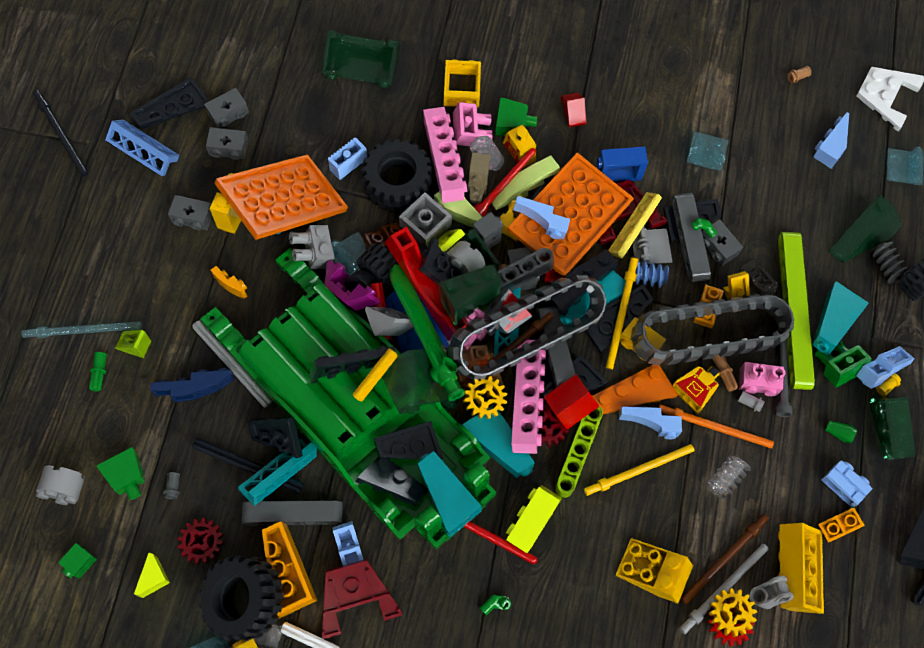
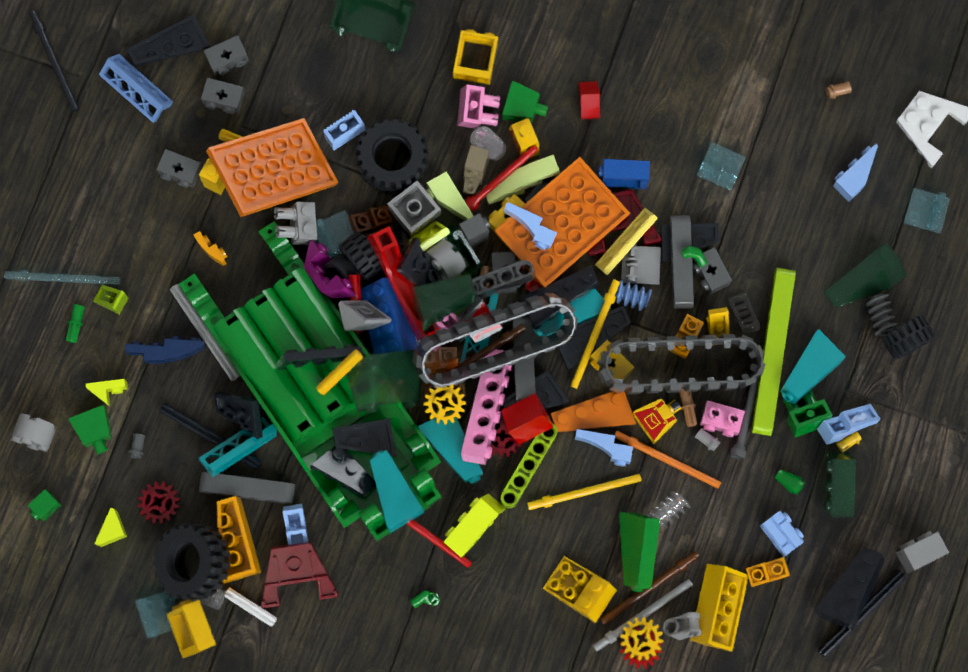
camera: 10 degrees right, 10 degrees up
green piece [390,264,465,401] -> none
bright pink brick [423,107,467,203] -> none
none -> neon yellow slope [86,379,128,407]
none -> green slope [619,512,660,592]

